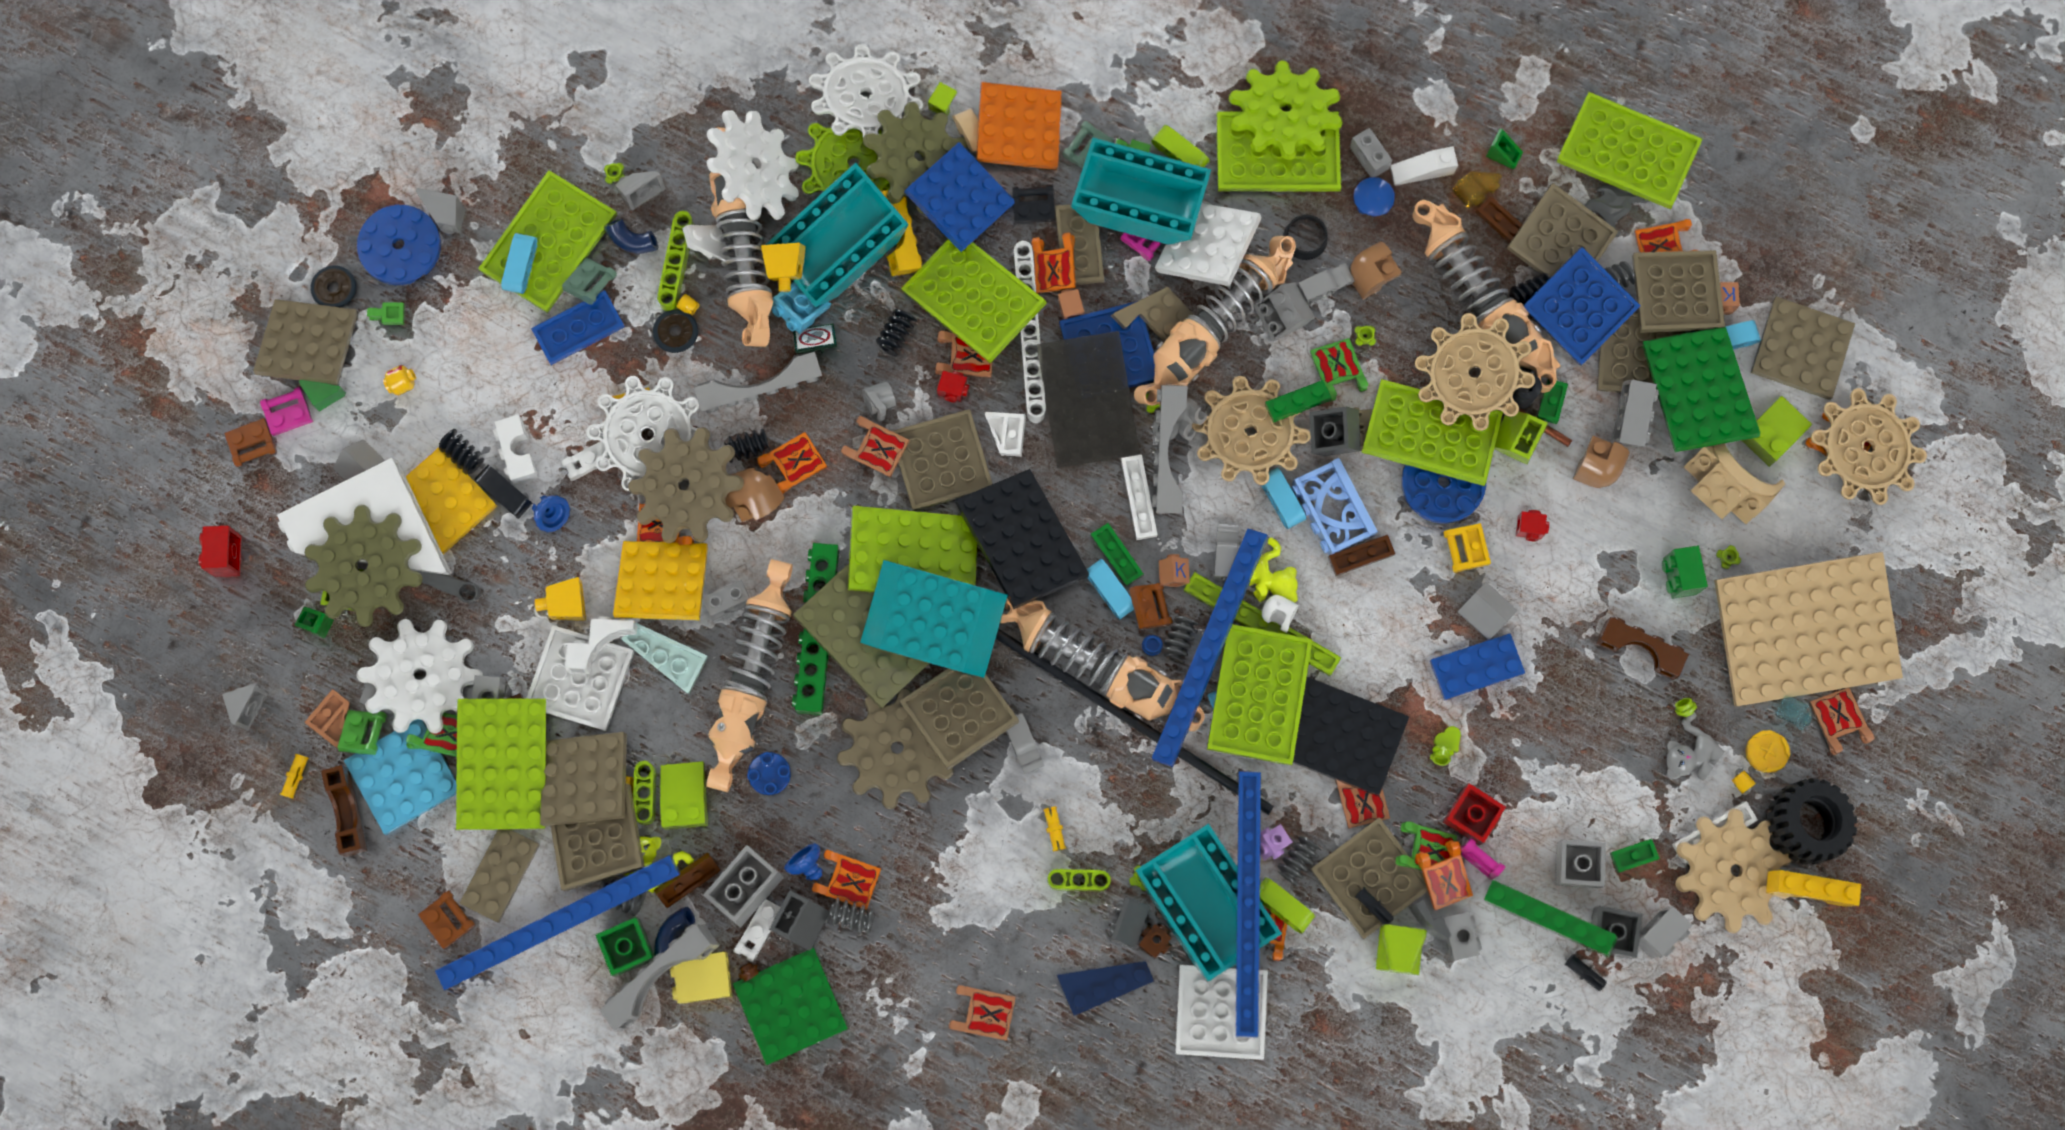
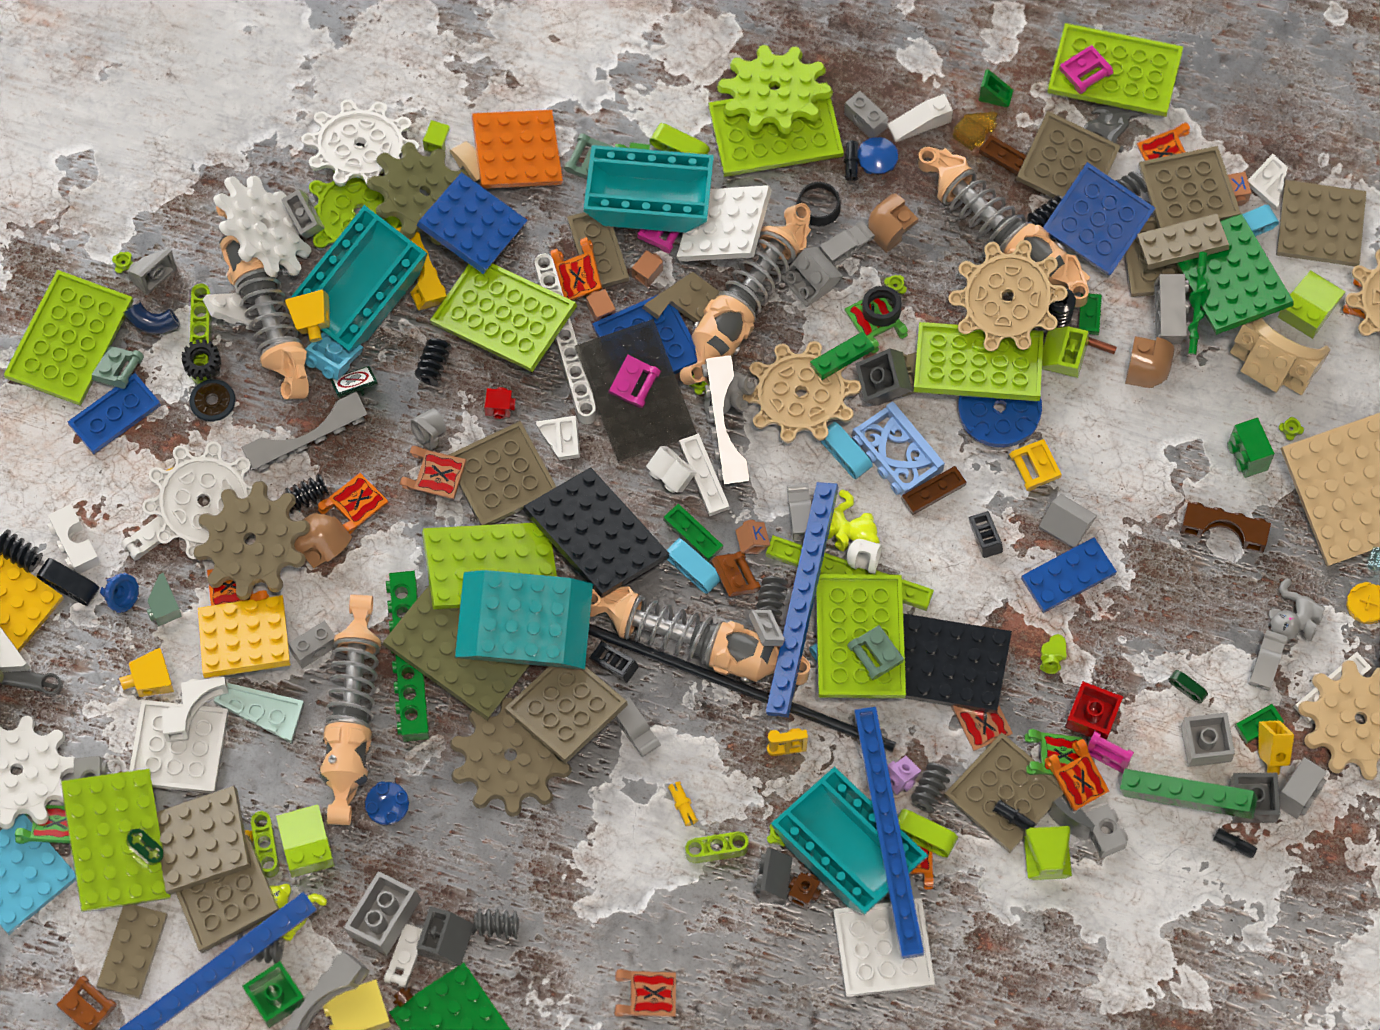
camera: 10 degrees left, 10 degrees down
medium azure beam [501,233,537,294] -> none
reddish brown plate [654,852,721,909] -> none
dark blue cylinder [654,907,695,956] -> none
yellow hose [677,294,700,316] -> none
blue hair [784,843,823,881] -> none
flag [812,850,881,910] -> none
nougat flag [935,331,992,378] -> none
black plate [1012,184,1055,224] -> none
dark blue wing [1057,961,1154,1016] -> none
blue plate [1142,635,1163,656] -> none
red brick [1516,510,1550,542] -> none
lime plate [1675,698,1697,717] -> none
yellow hose [1731,770,1756,794] -> none
none -> dark green beam [126,829,164,865]
none -> sand green slope [147,573,182,627]
none -> black tyre [181,339,221,380]
none -> light grey brick [281,189,325,238]
none -> black slope [589,641,638,683]
none -> dark pink plate [609,355,661,408]
none -> nougat brick [632,250,663,288]
none -> white brick [646,446,697,493]
none -> light grey plate [749,610,785,646]
none -> yellow plate [767,728,808,756]
none -> black axle [844,140,860,181]
none -> sand green plate [847,625,904,680]
none -> black tyre [862,285,902,327]
none -> black slope [968,511,1003,558]
none -> dark pink plate [1059,45,1114,94]
none -> dark tan plate [1137,214,1229,270]
none -> dark green beam [1168,670,1208,704]
none -> green piece [1188,252,1208,355]
none -> white wing [1248,154,1288,209]
none -> light grey piece [1248,630,1287,691]
none -> yellow torso [1258,721,1294,775]

